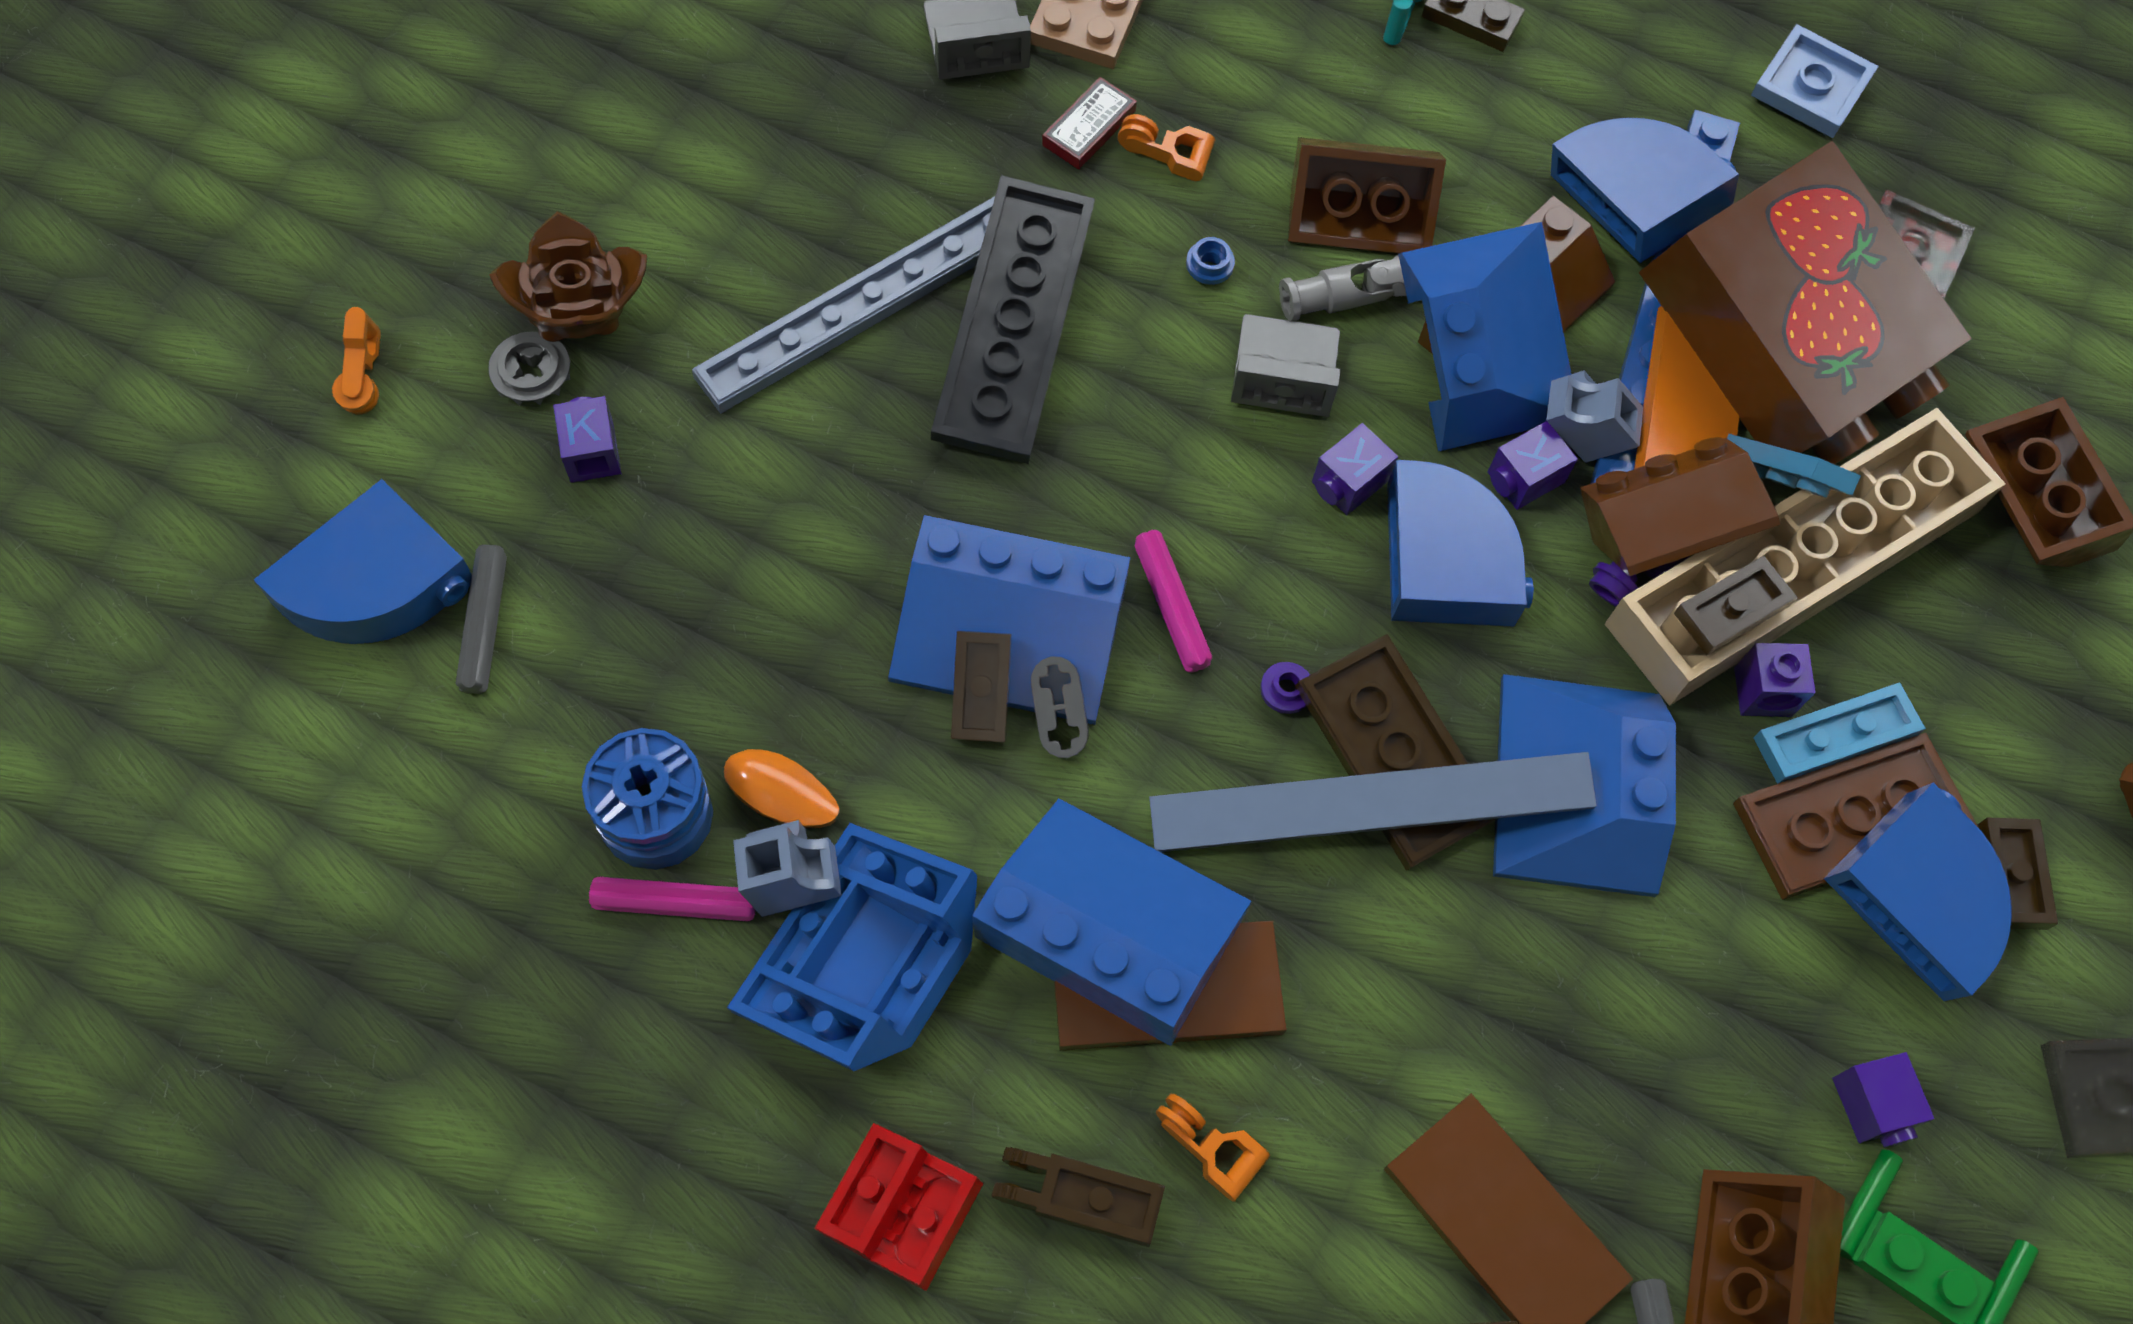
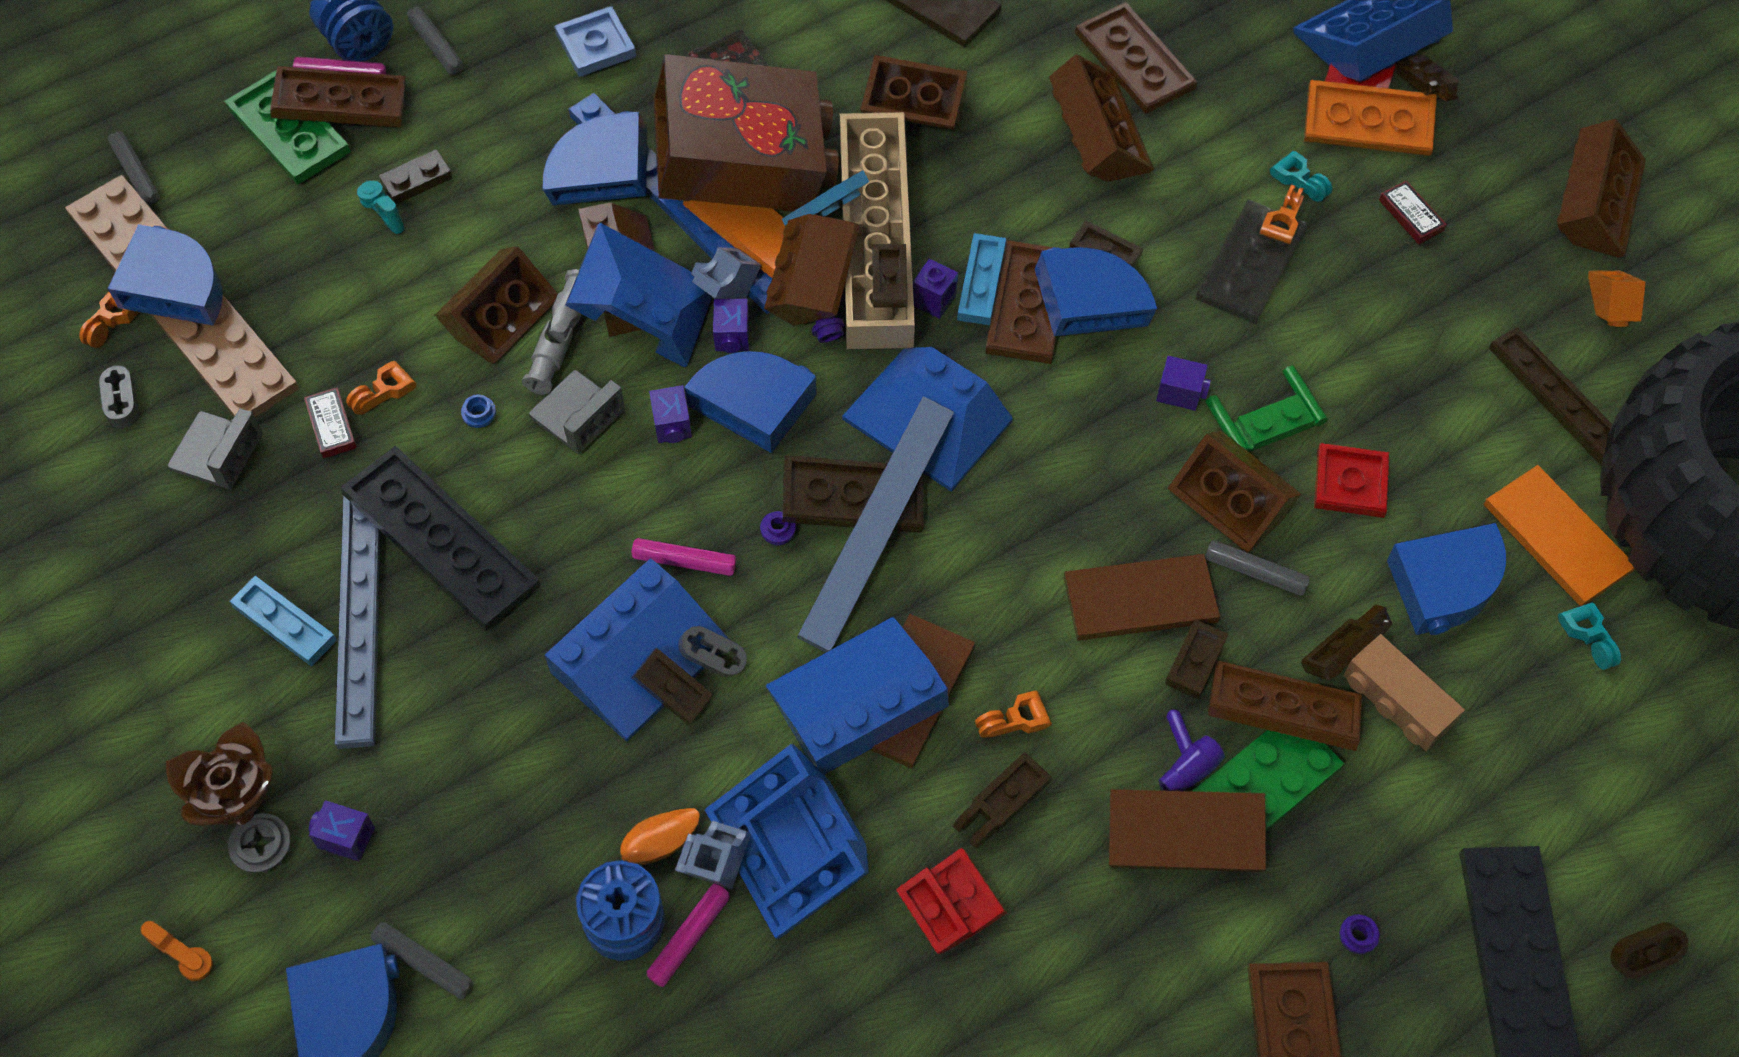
camera: 55 degrees left, 5 degrees down
none -> dark azure plate [229,576,337,667]

